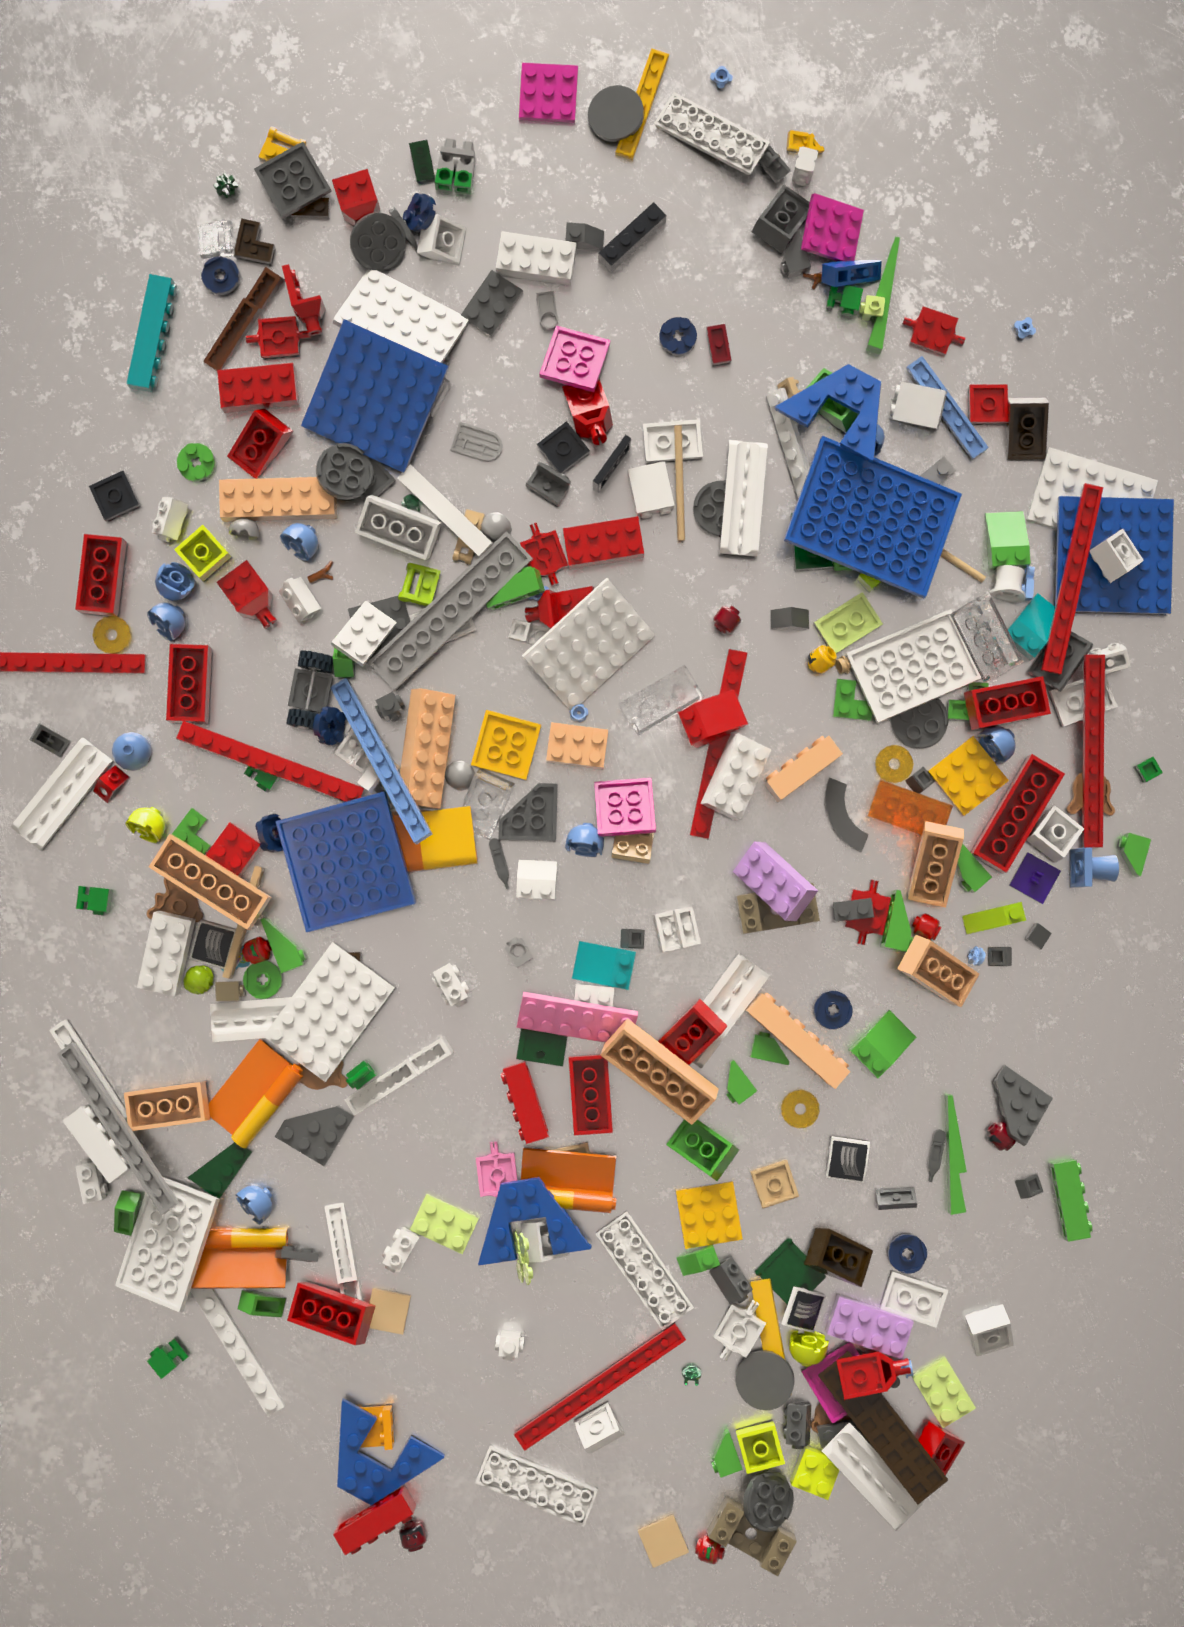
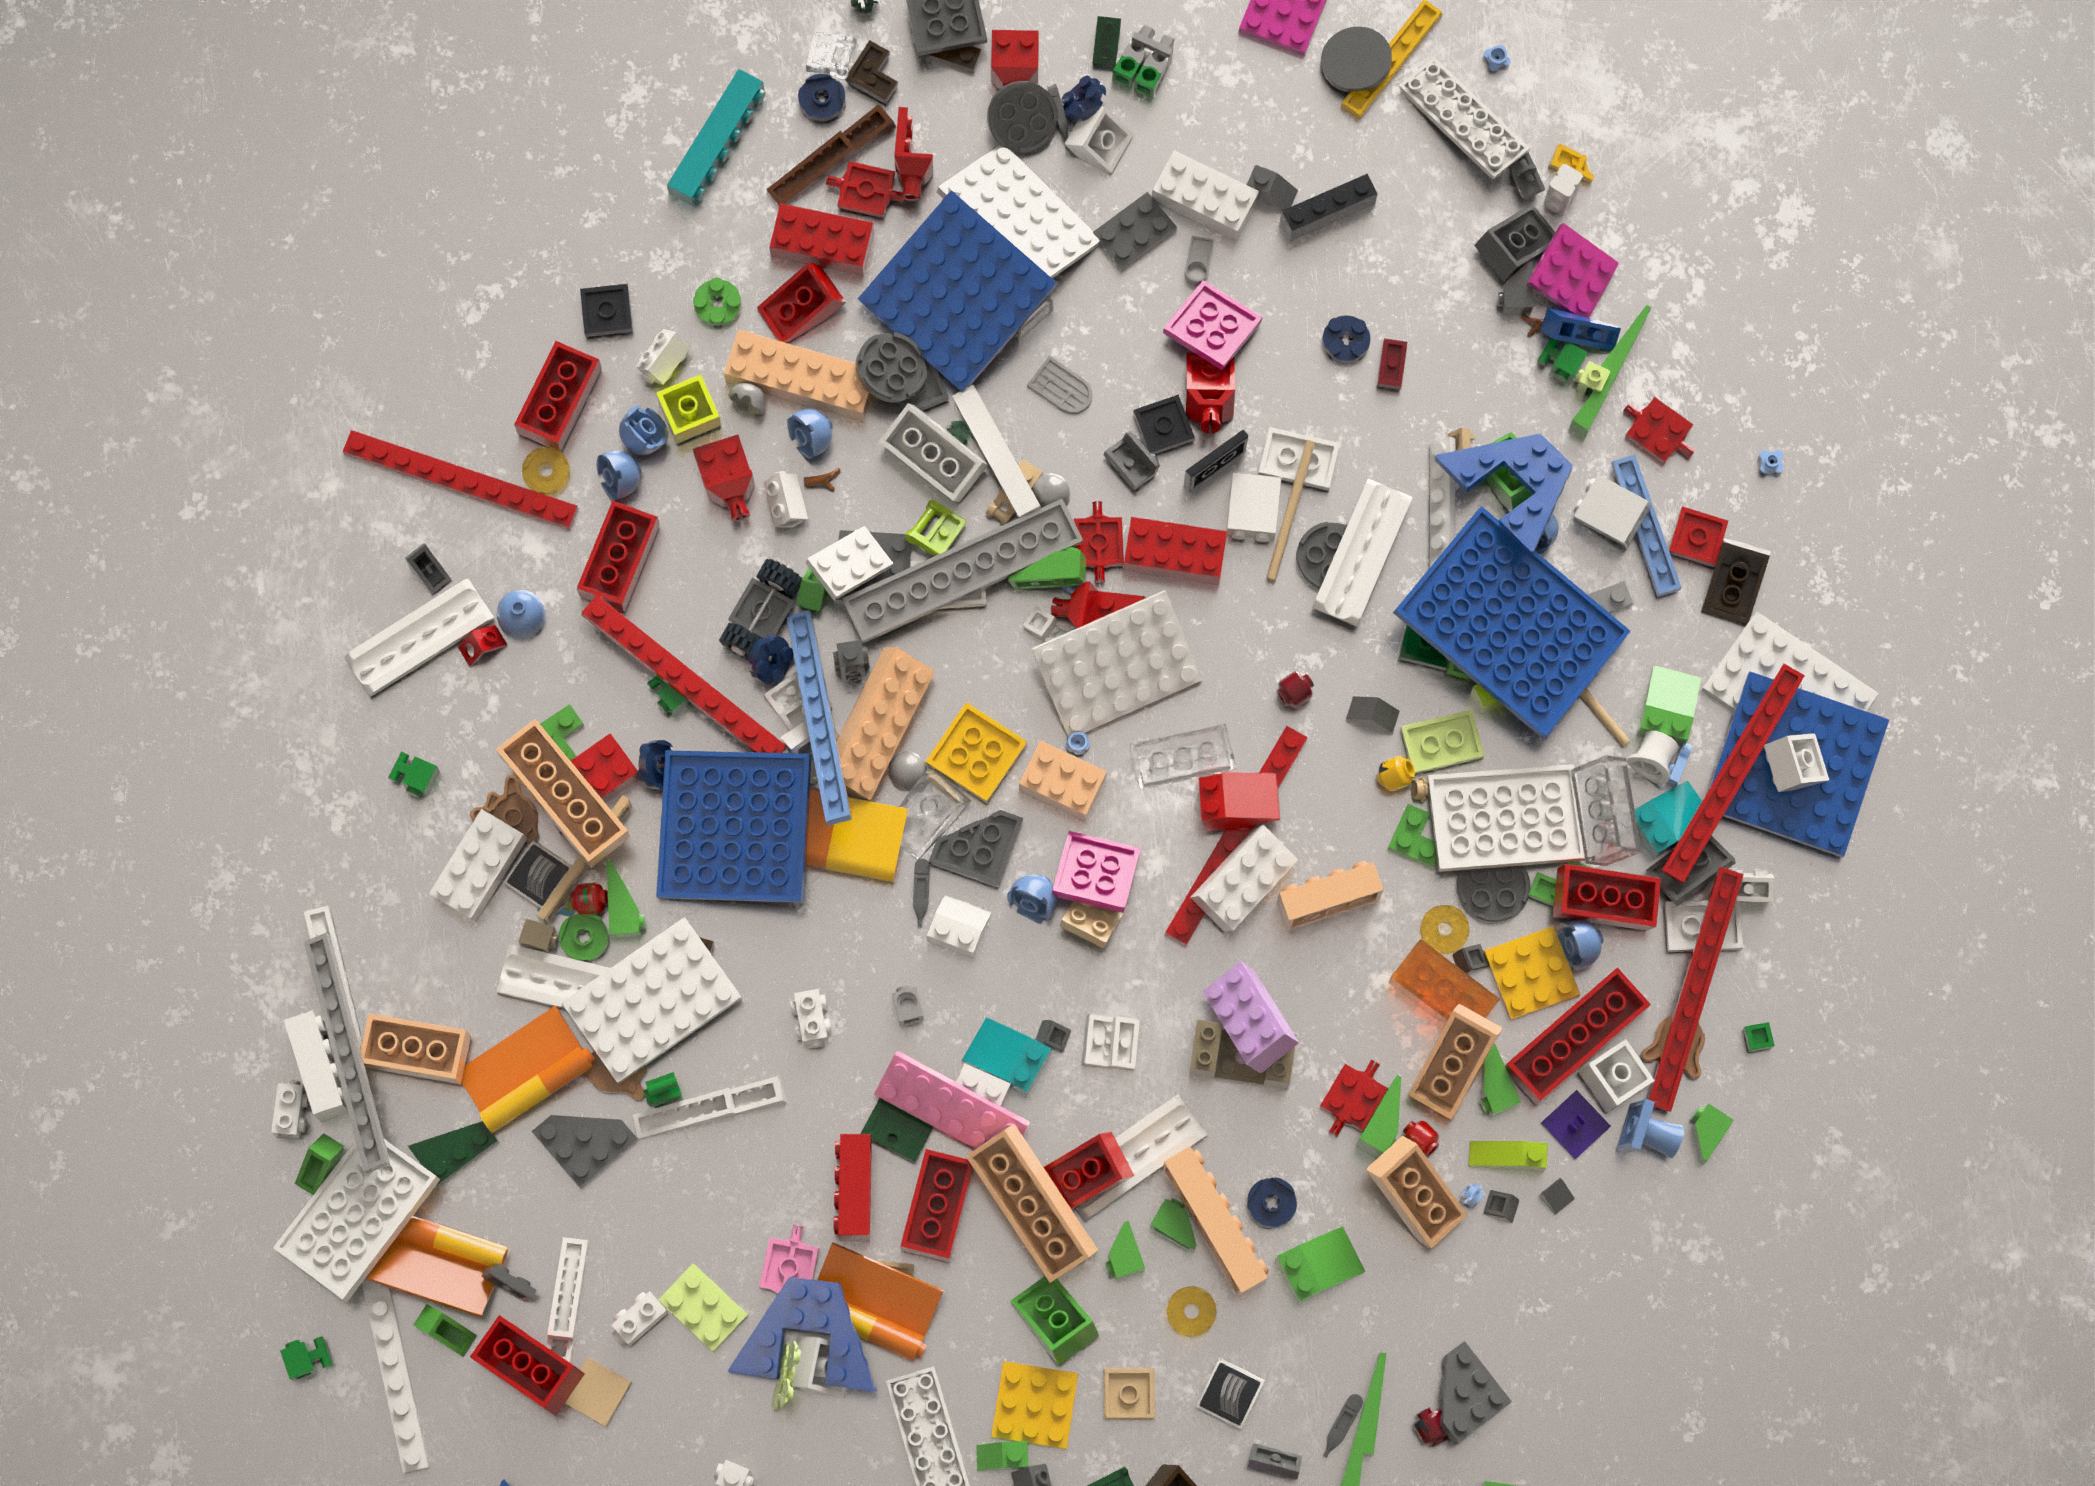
camera: 15 degrees right, 10 degrees down
neon yellow cylinder [125,807,165,843] -> none
lime hair [183,965,214,995] -> none
medium blue cylinder [235,1185,273,1225] -> none
dark grey tile [825,777,869,852] -> none
dark grey plate [833,898,874,922] -> none

